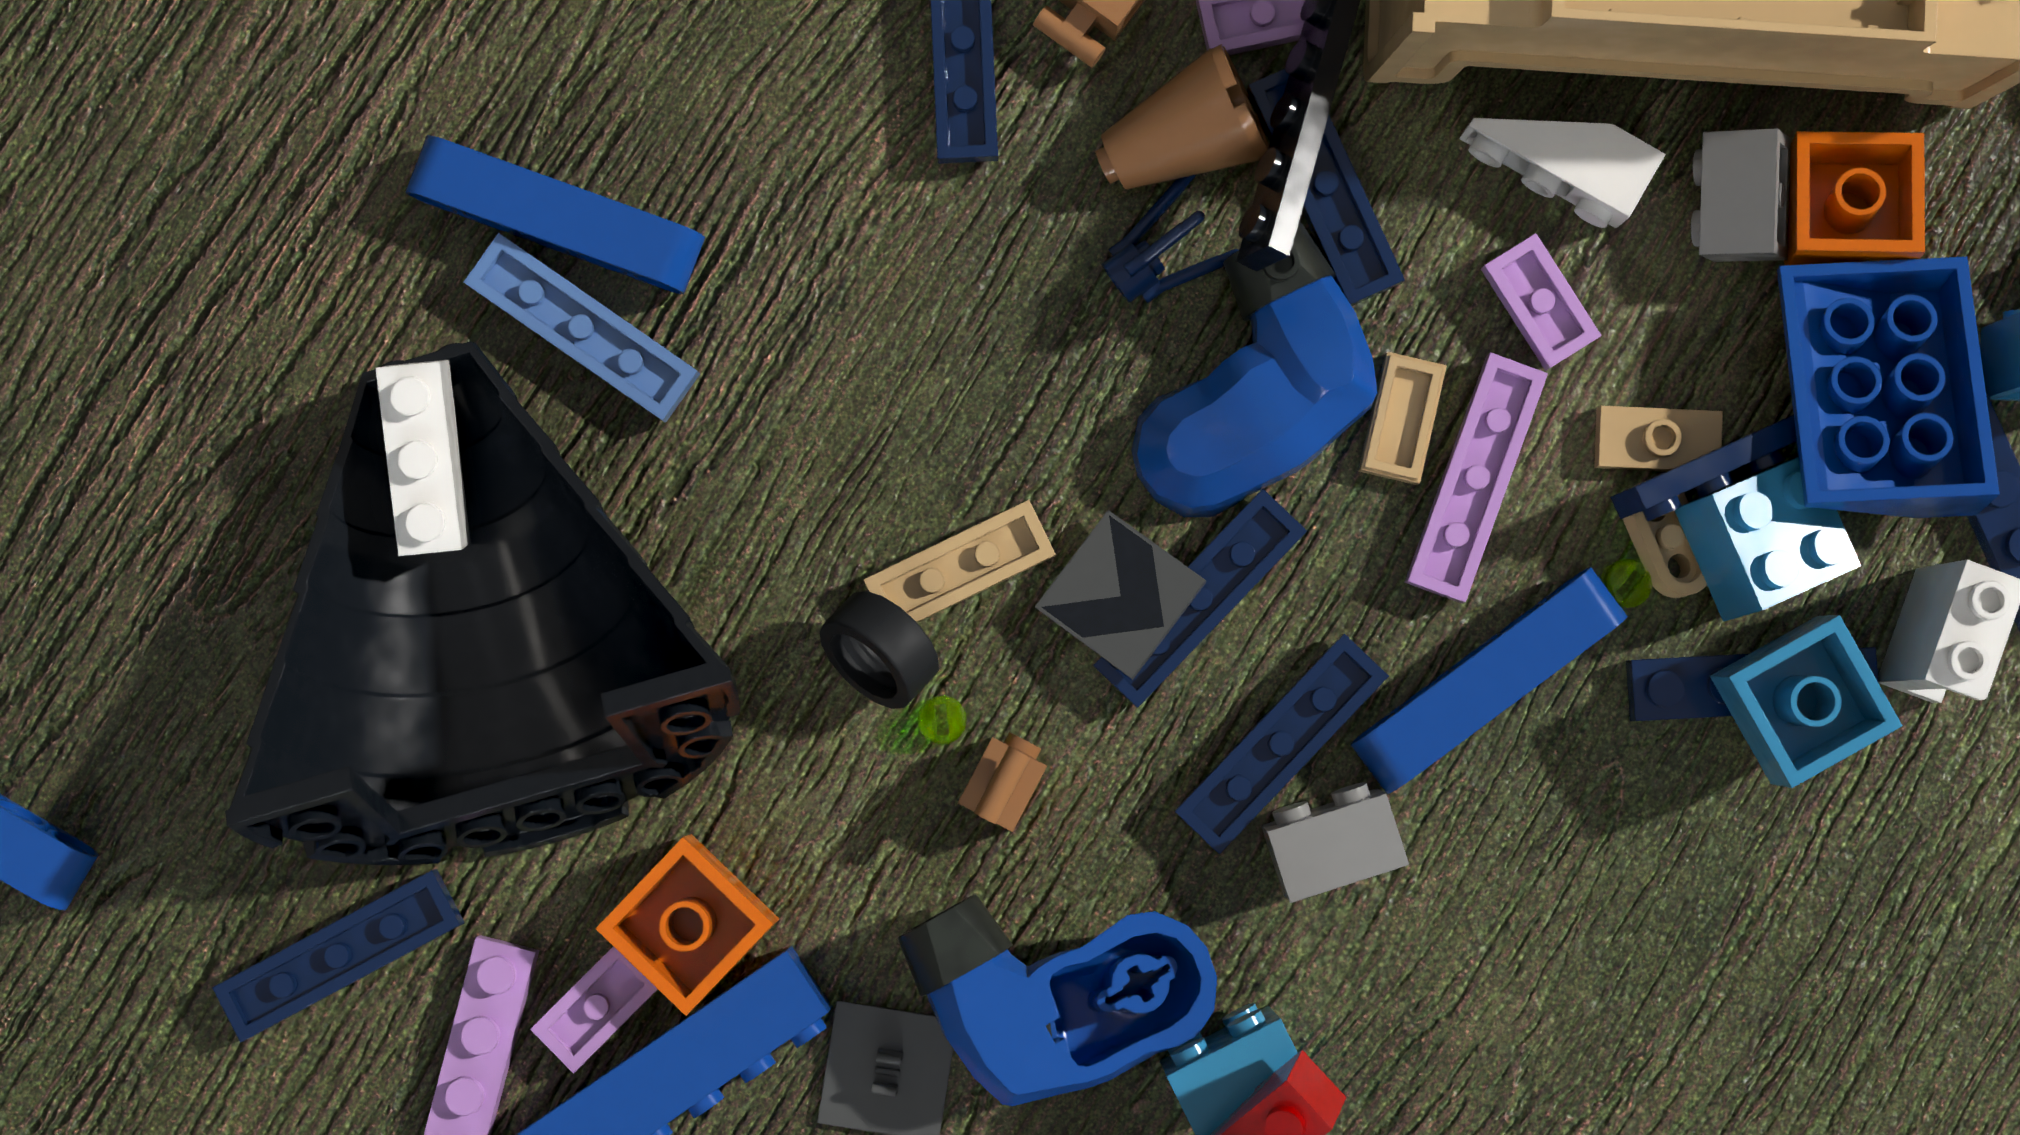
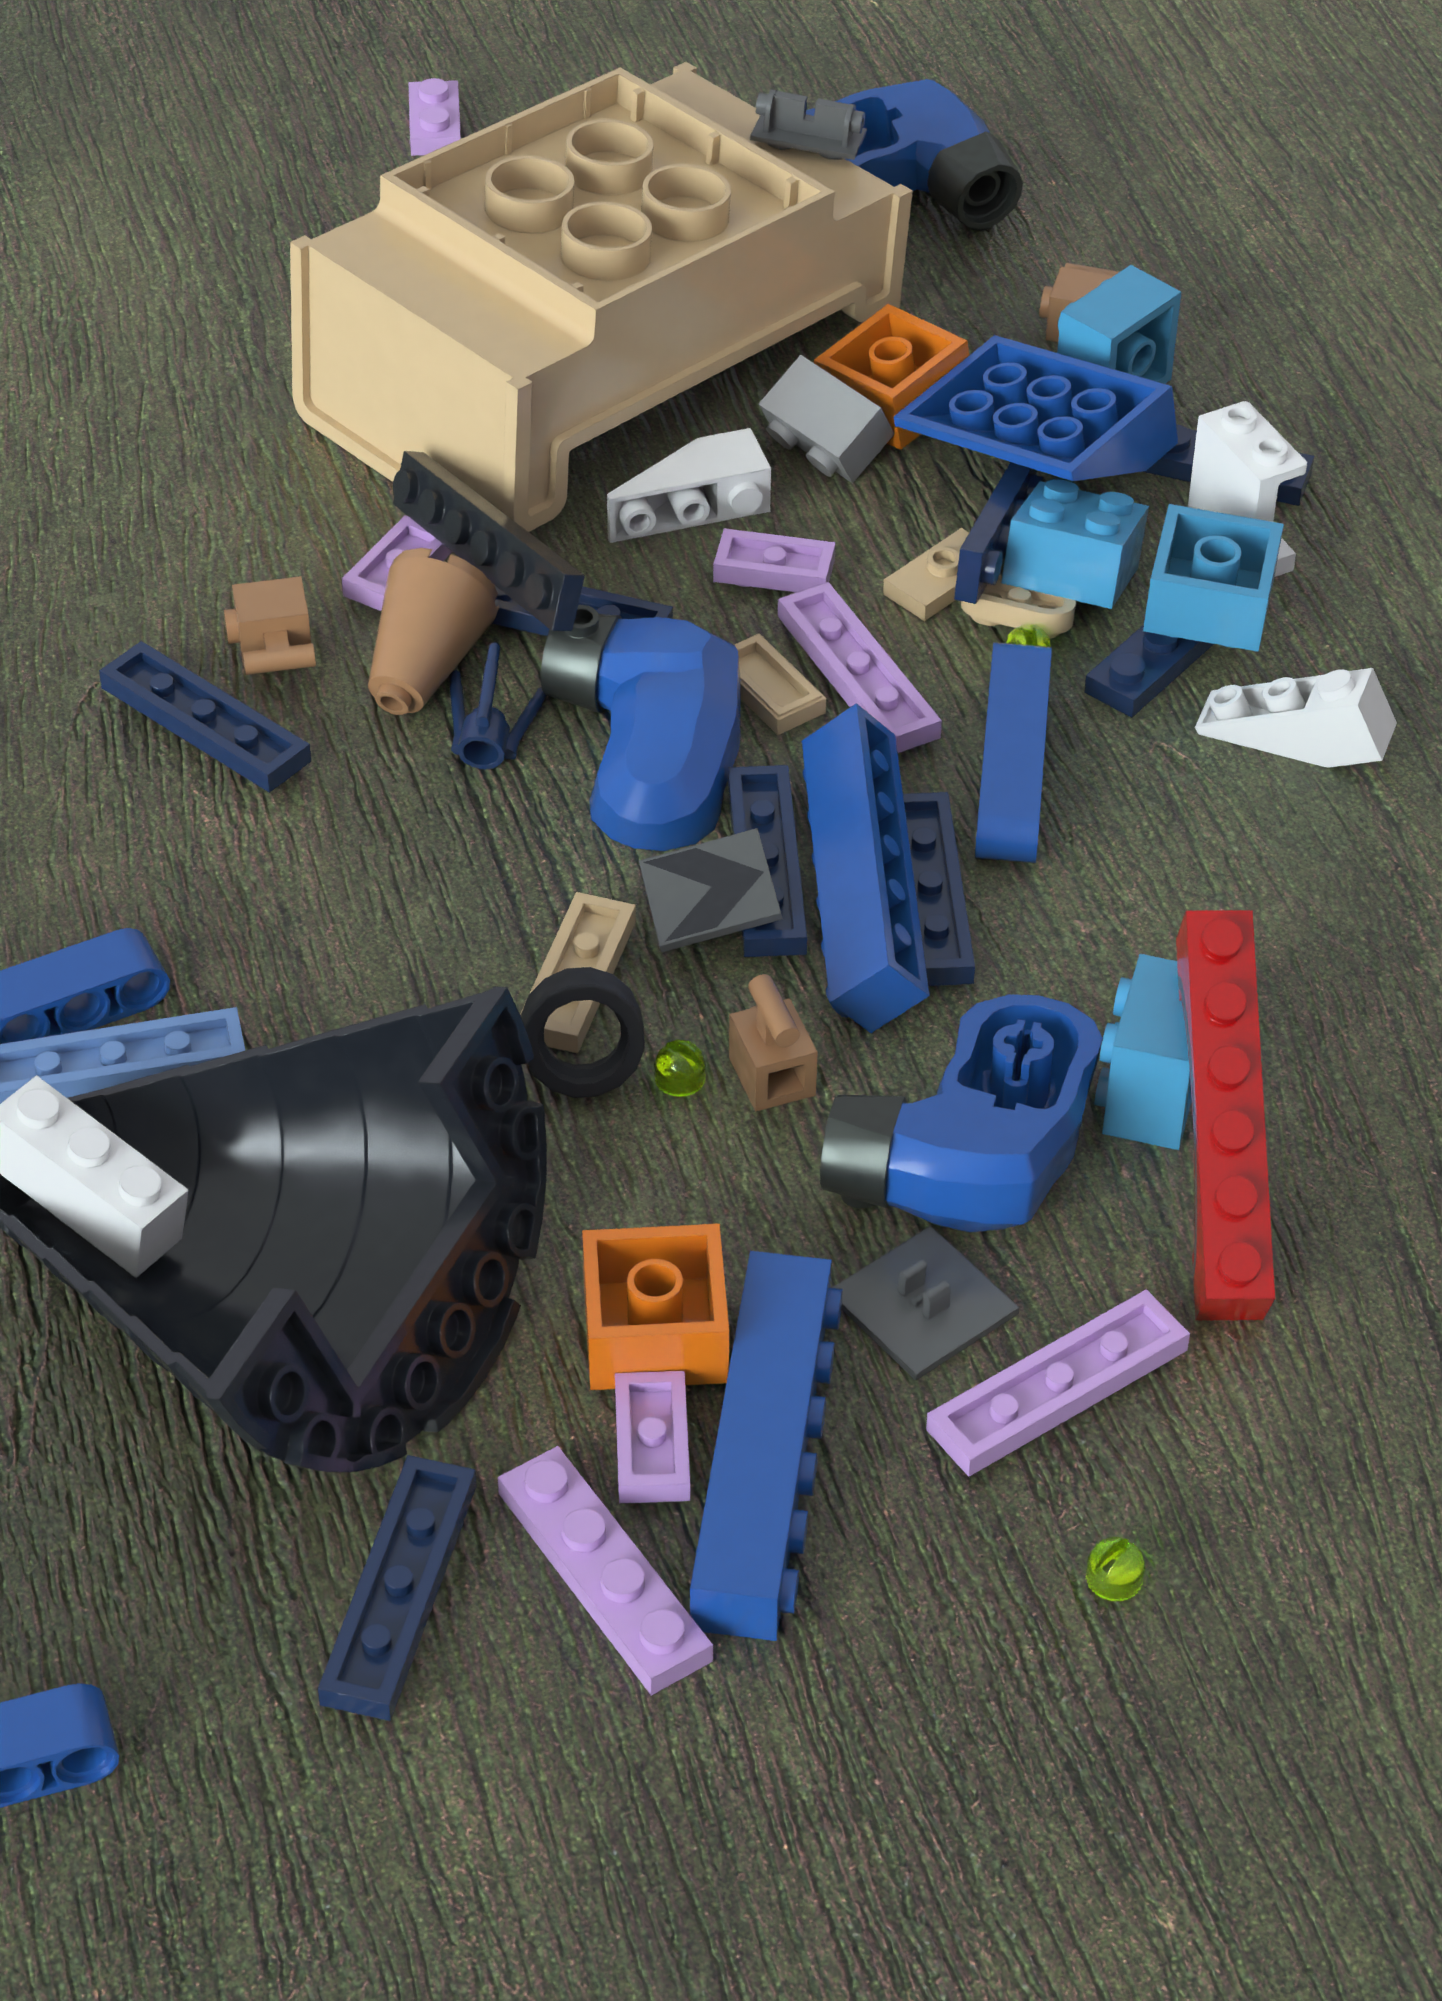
camera: 50 degrees left, 40 degrees down
light grey brick [1261,782,1409,903] -> none
none -> blue brick [802,703,930,1033]
none -> white slope [1195,668,1397,768]

